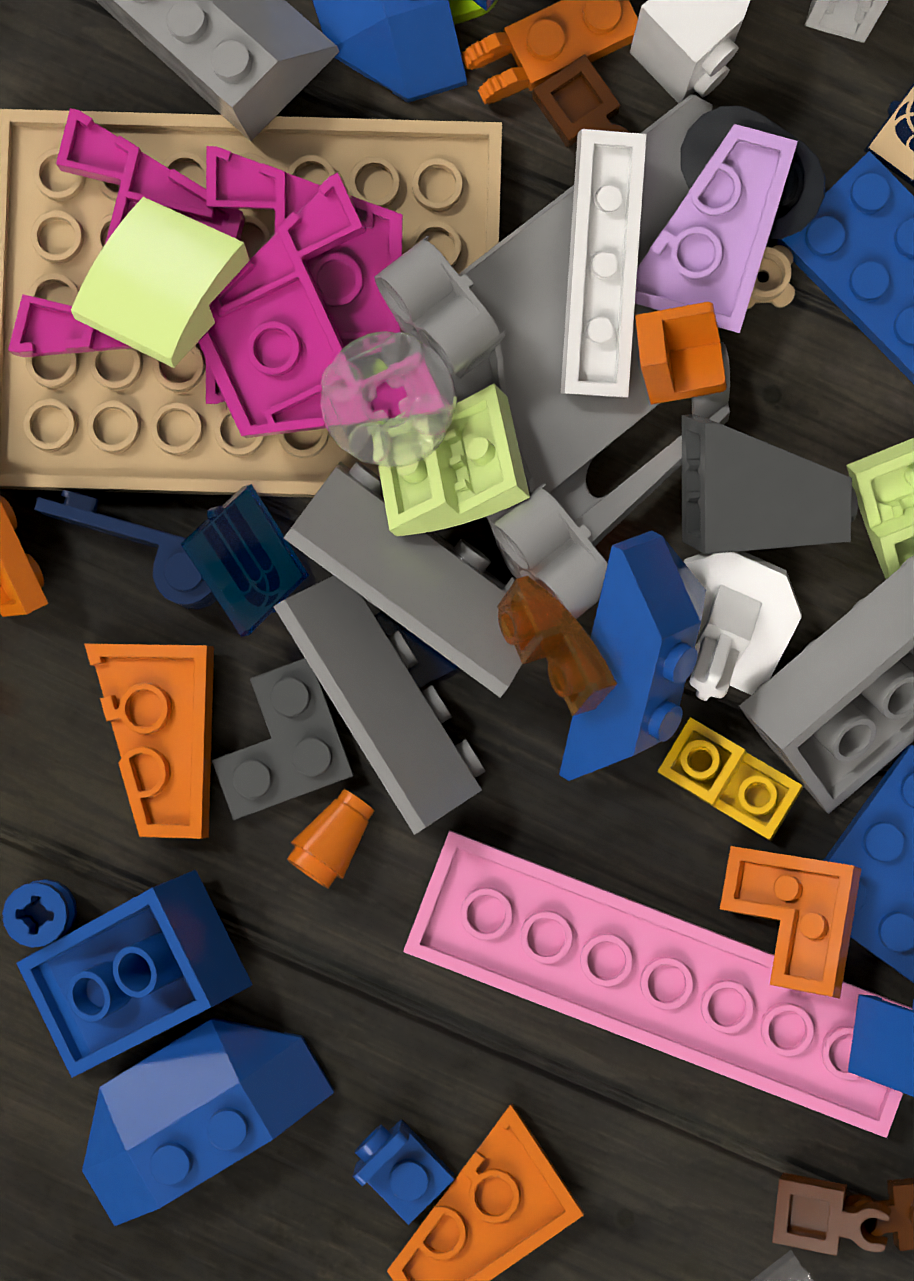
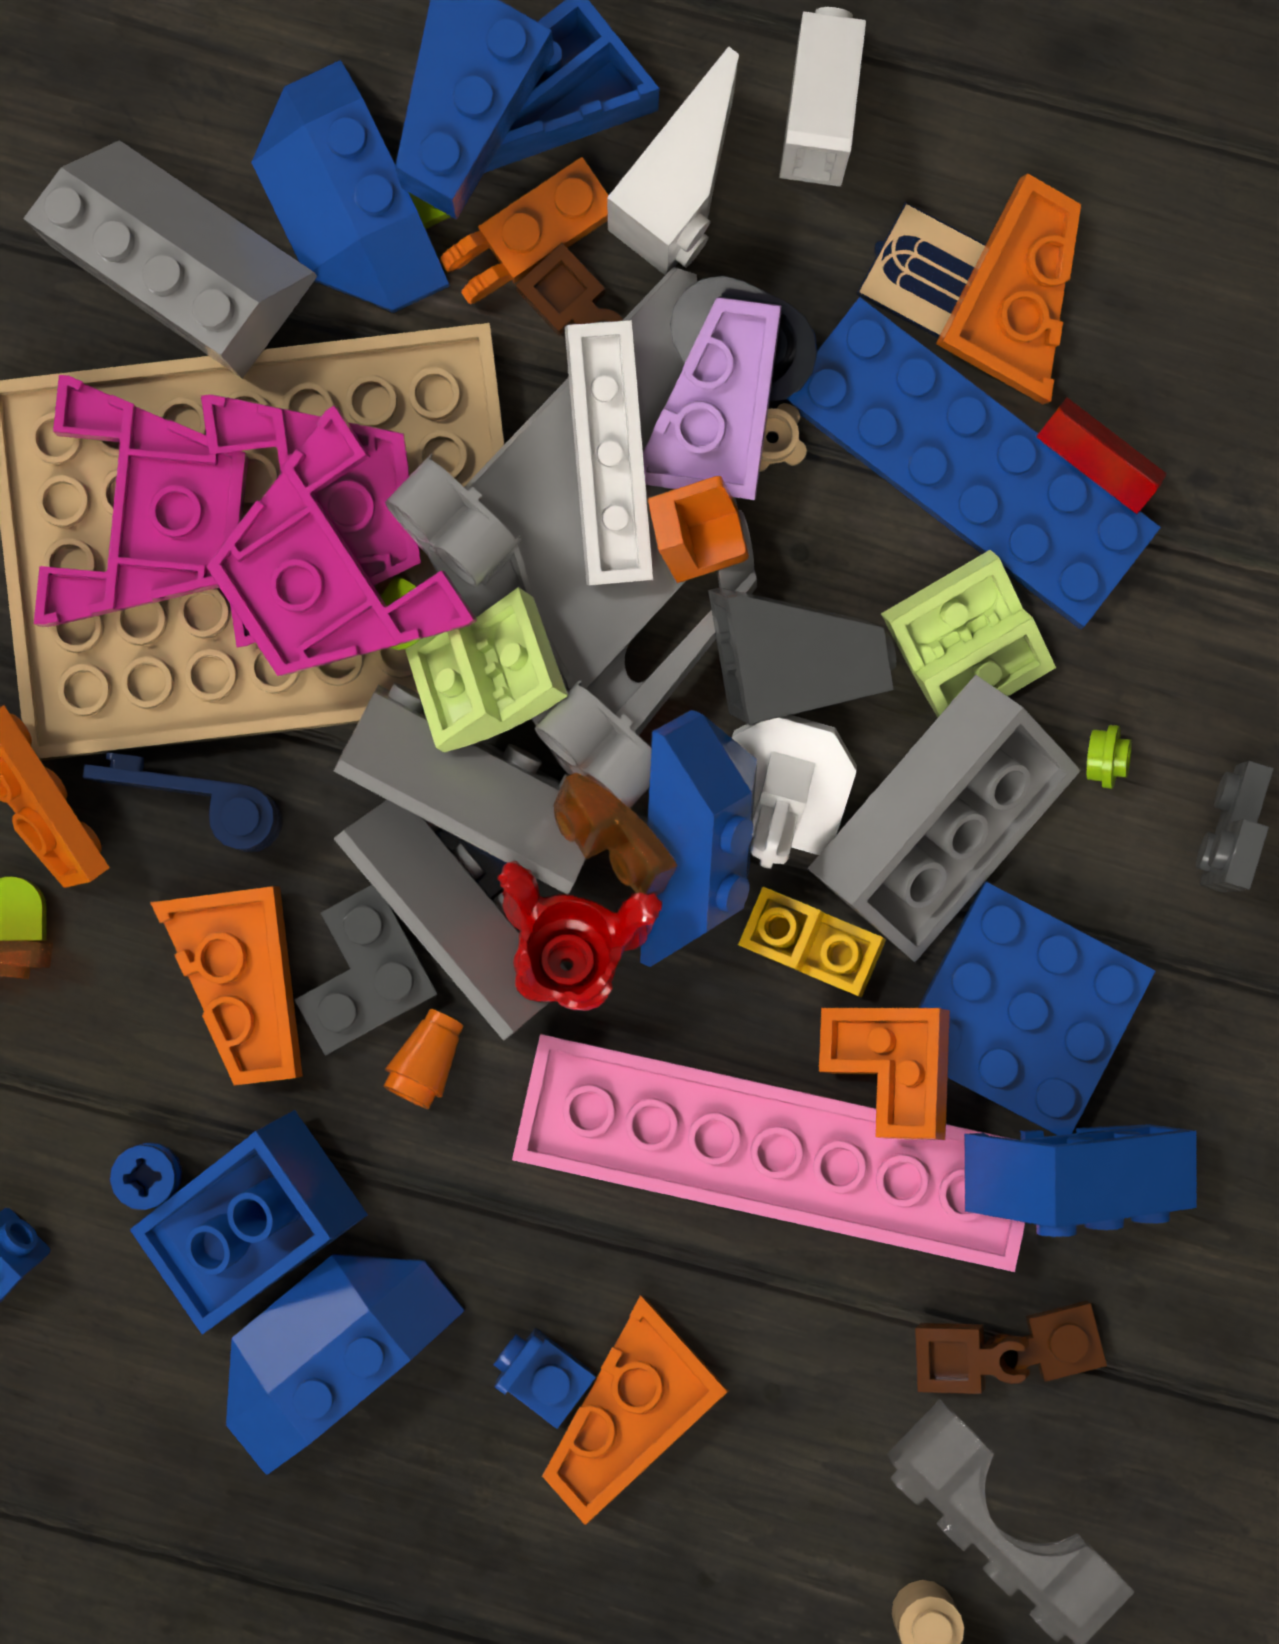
camera: 15 degrees left, 0 degrees up
yellowish green slope [71,197,250,368] -> none
piece [181,484,309,637] -> none
clear plate [320,331,457,468] -> none
none -> red hair [498,861,662,1011]

